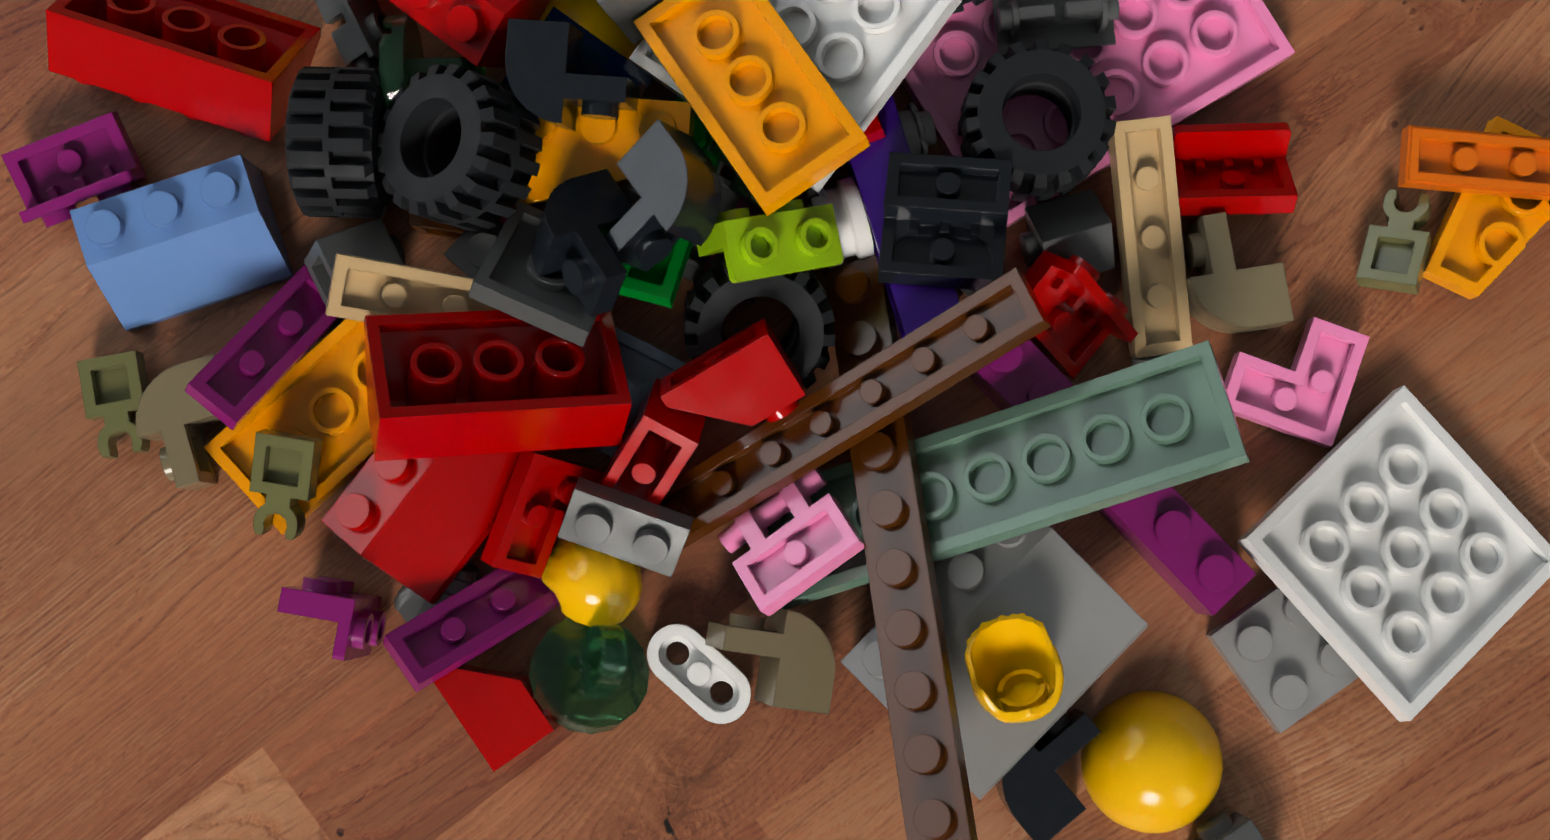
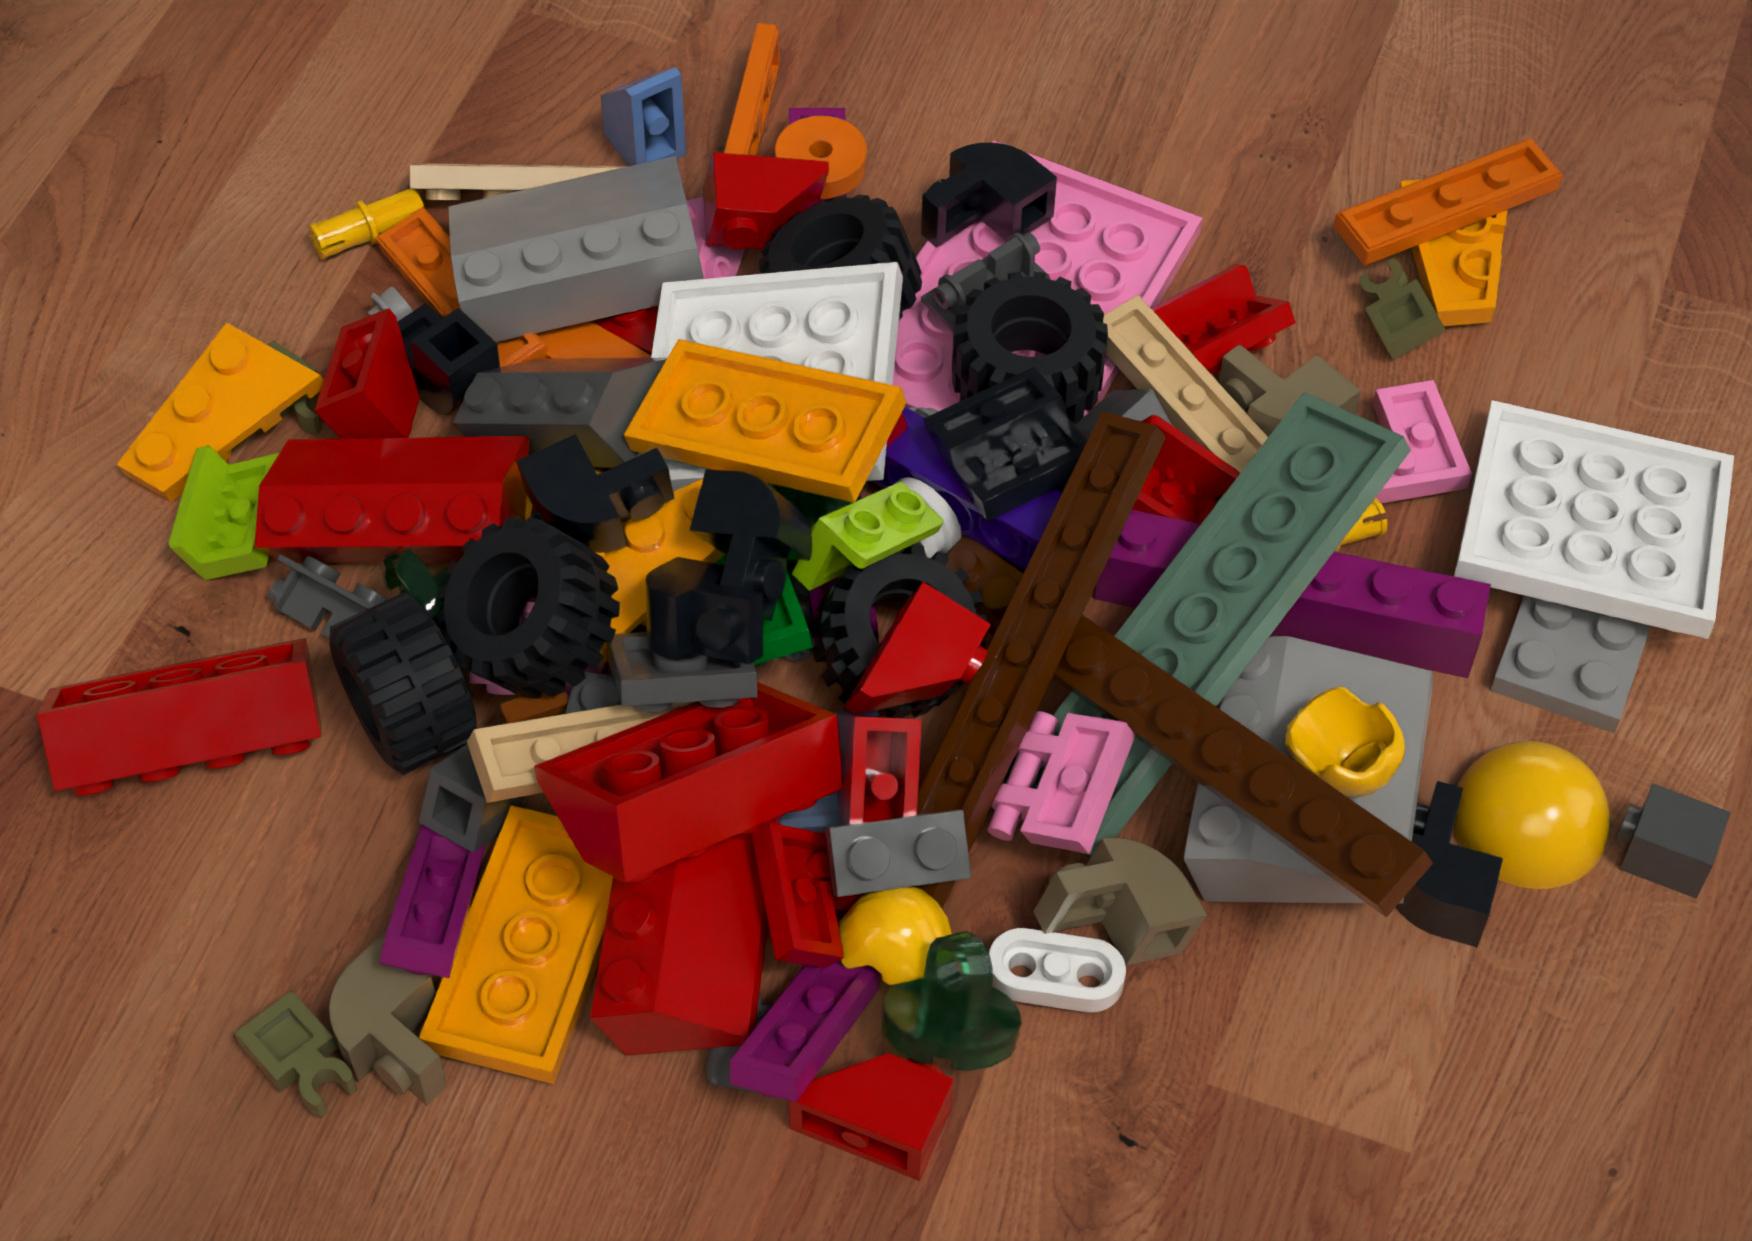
camera: 30 degrees left, 30 degrees down
magenta bracket [1,111,147,228] -> none
medium blue slope [70,155,294,332] -> none
olive plate [249,429,323,540] -> none
magenta bracket [277,576,386,661] -> none

